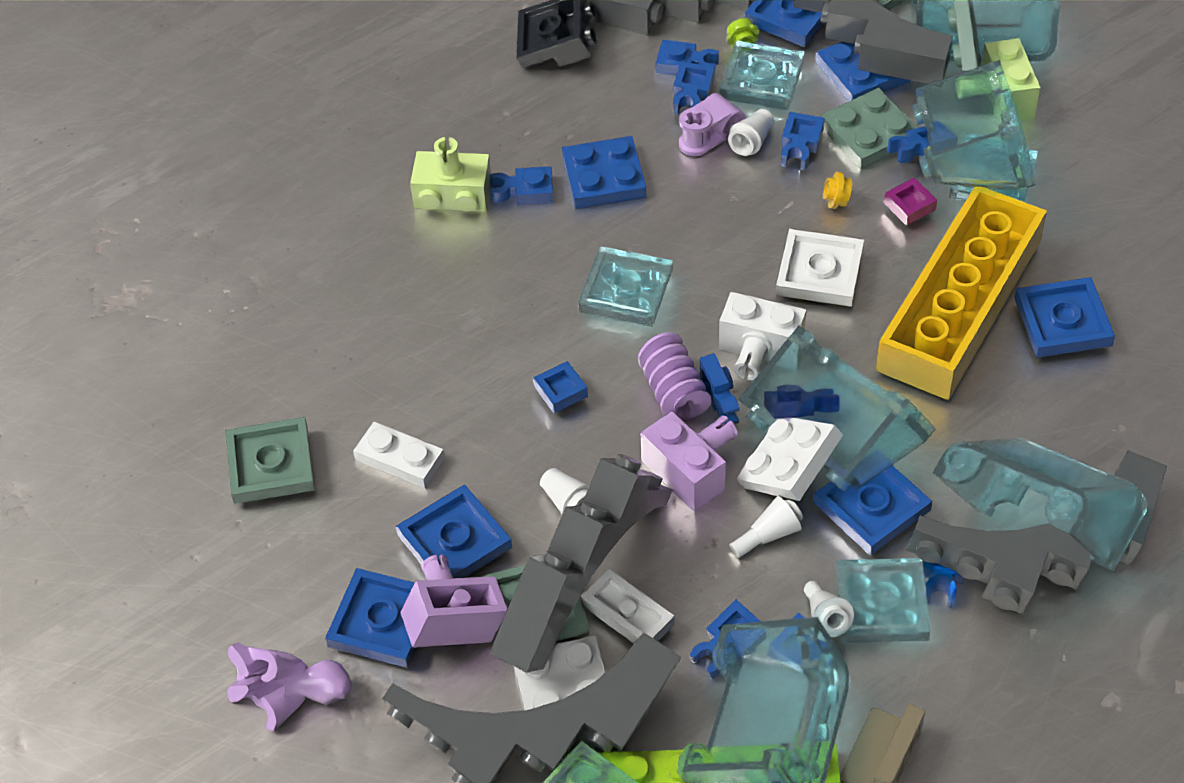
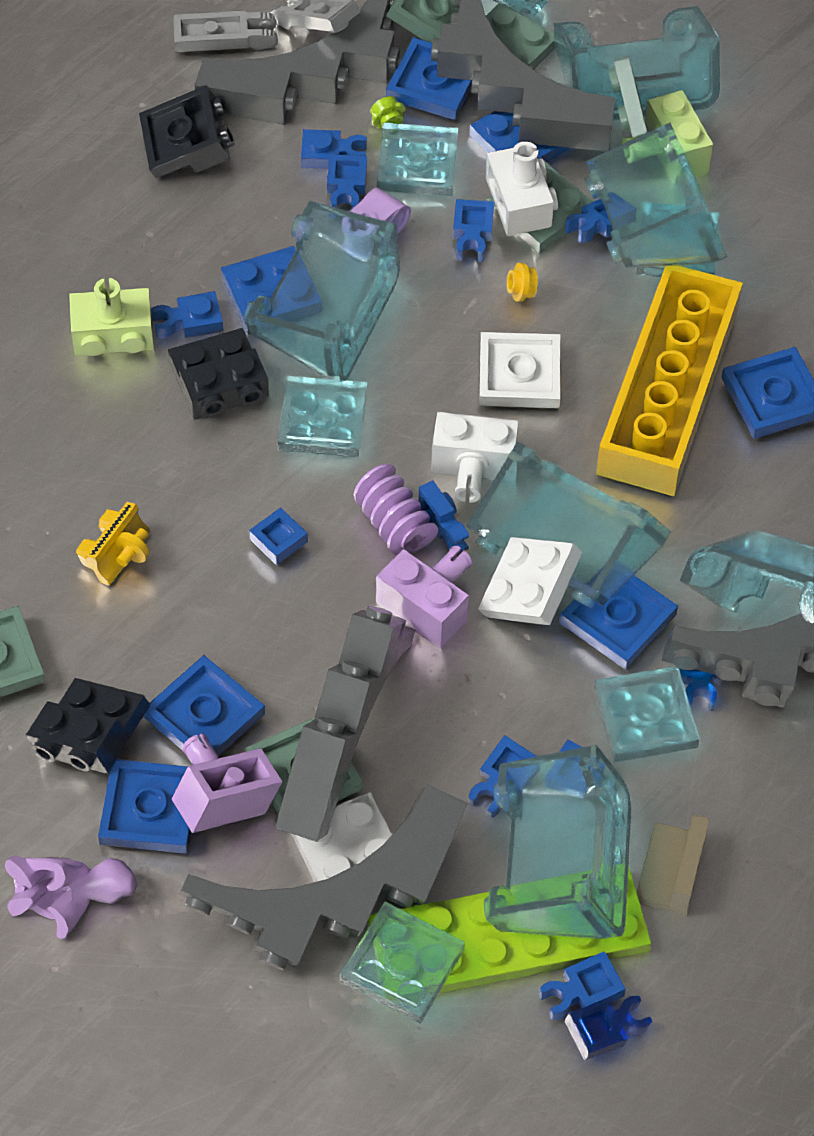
camera: 15 degrees left, 5 degrees up
white plate [354,422,445,488] -> none
white cone [540,468,589,514] -> none
white plate [581,569,675,643] -> none
white cone [728,109,775,156] -> none
white cone [729,496,803,558] -> none
clear blue plate [764,384,840,419] -> none
white cone [804,581,854,638] -> none
magenta plate [884,177,937,226] -> none
none -> black plate [26,678,150,774]
none -> yellow hips [76,502,151,586]
none -> black plate [168,328,269,420]
none -> clear light blue windscreen [244,201,400,383]
none -> white brick [486,142,558,236]

